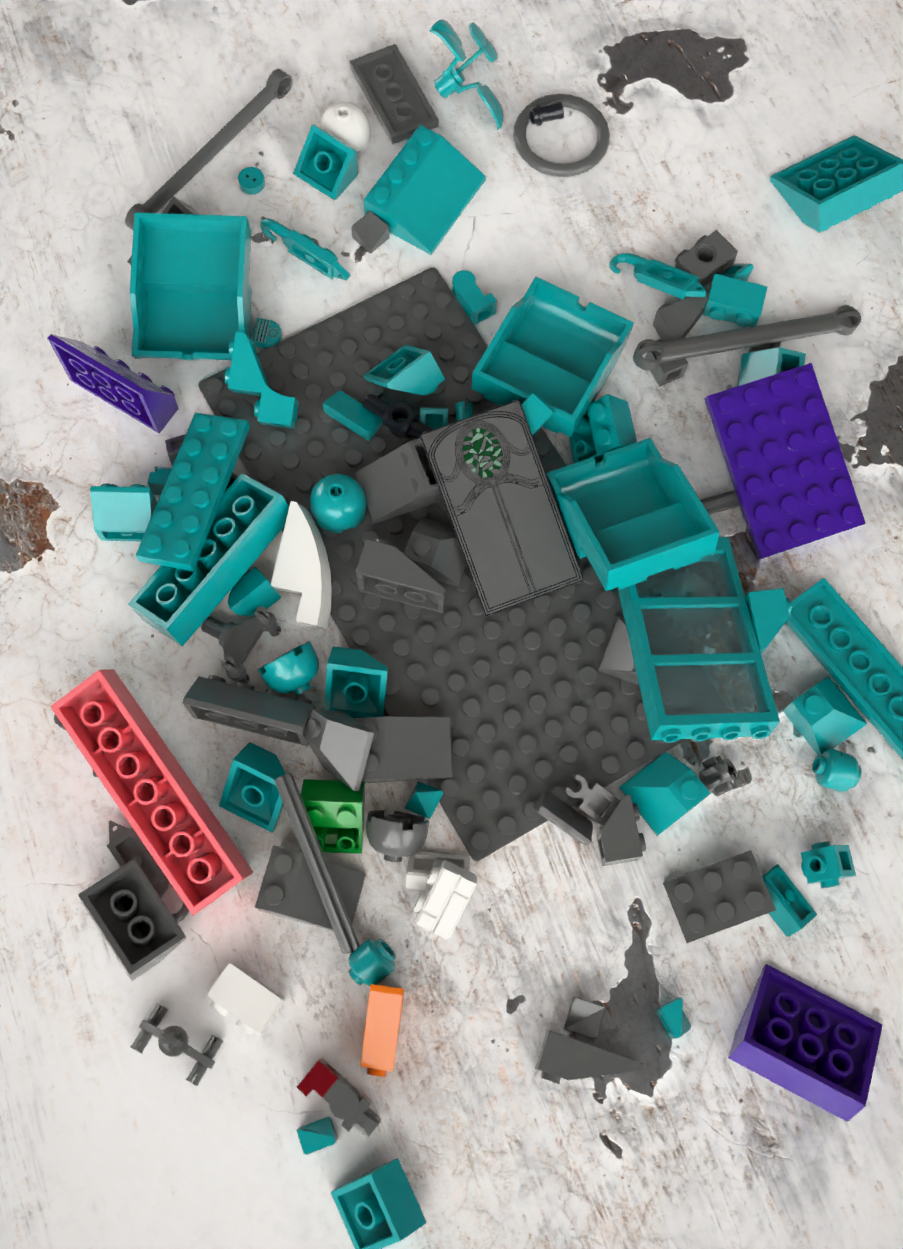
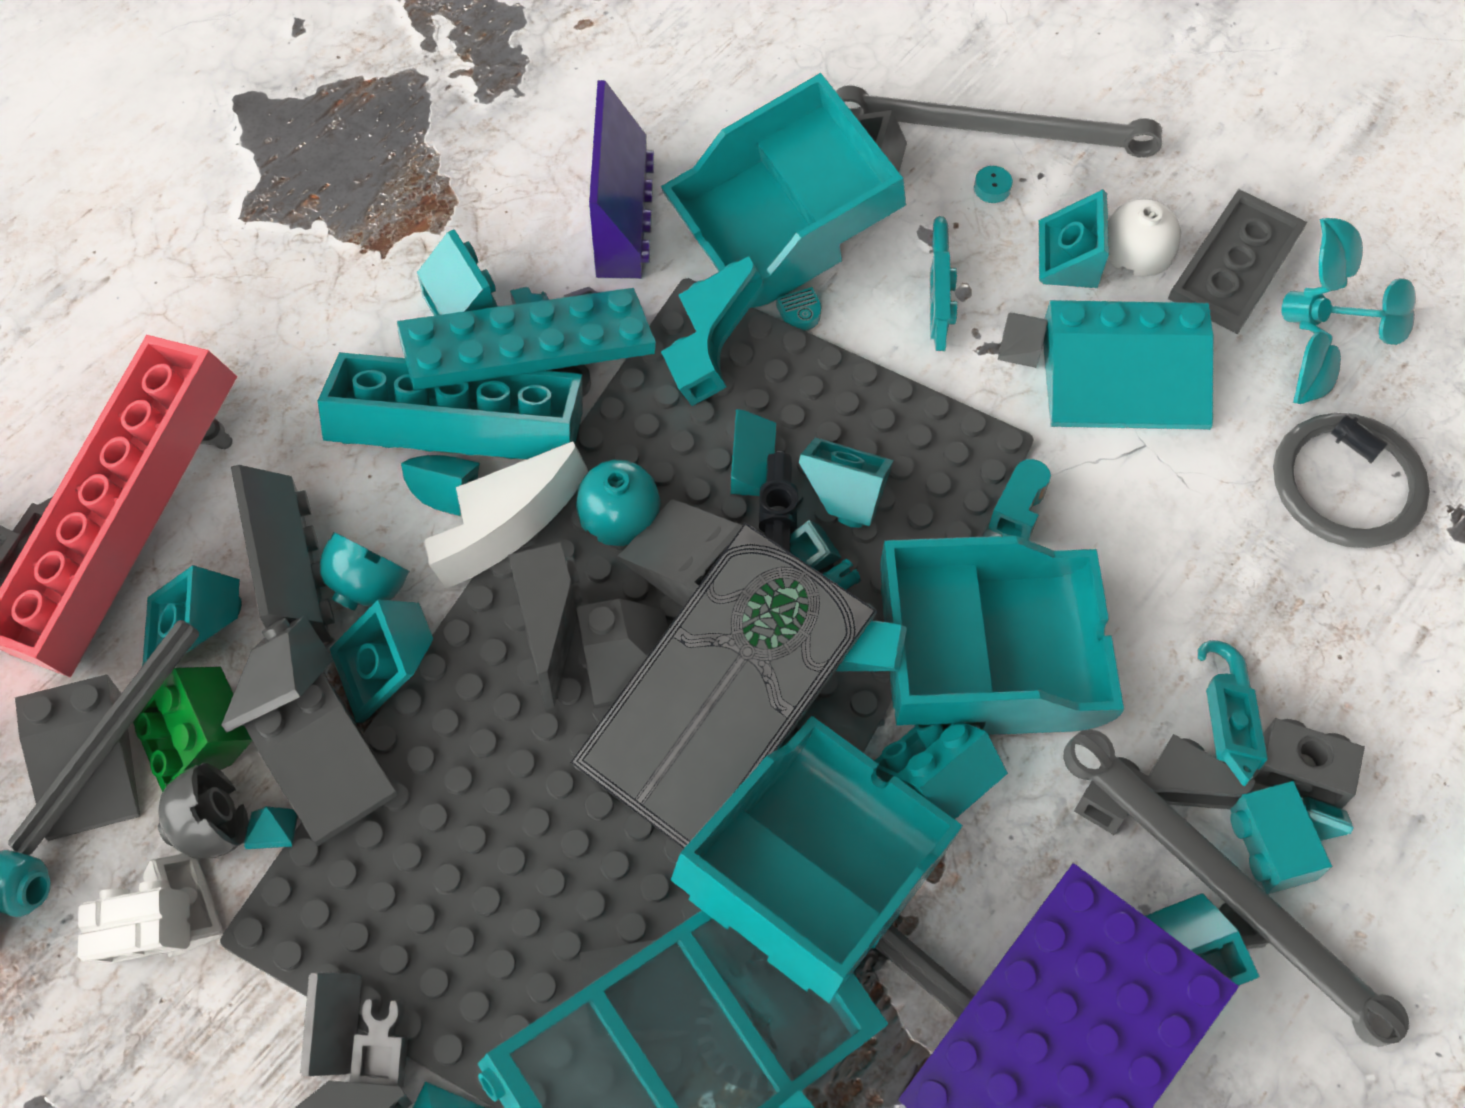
camera: 60 degrees right, 10 degrees down
dark grey axle [201,607,281,683] -> none

